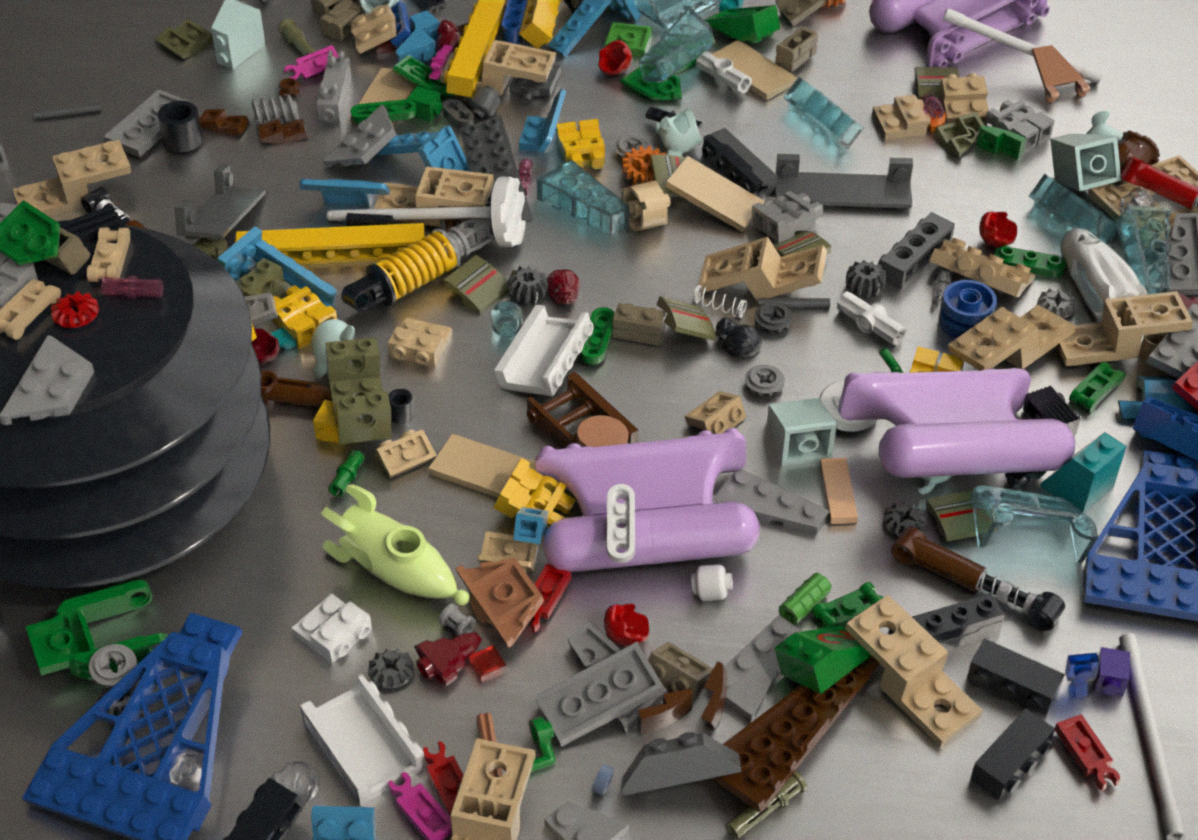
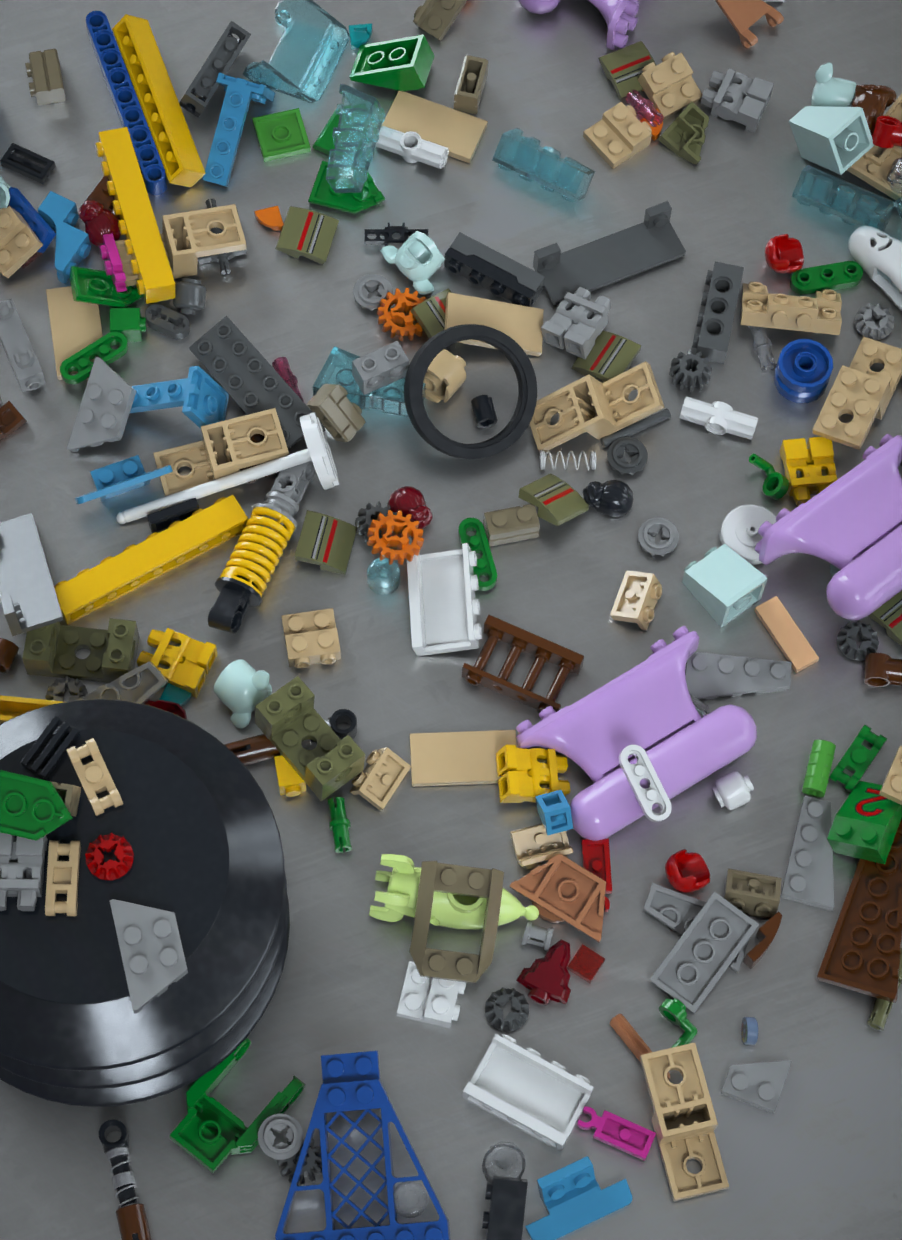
camera: 30 degrees left, 20 degrees up
clear pink pin [101,276,163,299] -> none
dark azure bracket [217,227,338,307] -> none
red plate [423,741,464,818] -> none
dark azure plate [519,88,567,152] -> none
yellow hips [556,119,605,172] -> none
nougat tile [576,415,629,447] -> none
red hair [598,40,632,75] -> none
dark grey wedge [621,732,741,796] -> none
reddish brown slope [701,661,727,729] -> none
green slope [976,125,1026,160] -> none
none -> orange tile [254,206,283,231]
none -> olive slope [275,206,339,265]
none -> dark tan brick [307,384,366,442]
none -> light grey brick [352,341,409,395]
none -> orange gear [367,510,424,565]
none -> black tyre [404,324,537,459]
none -> dark tan wedge [409,861,504,983]
none -> black piece [471,395,497,428]

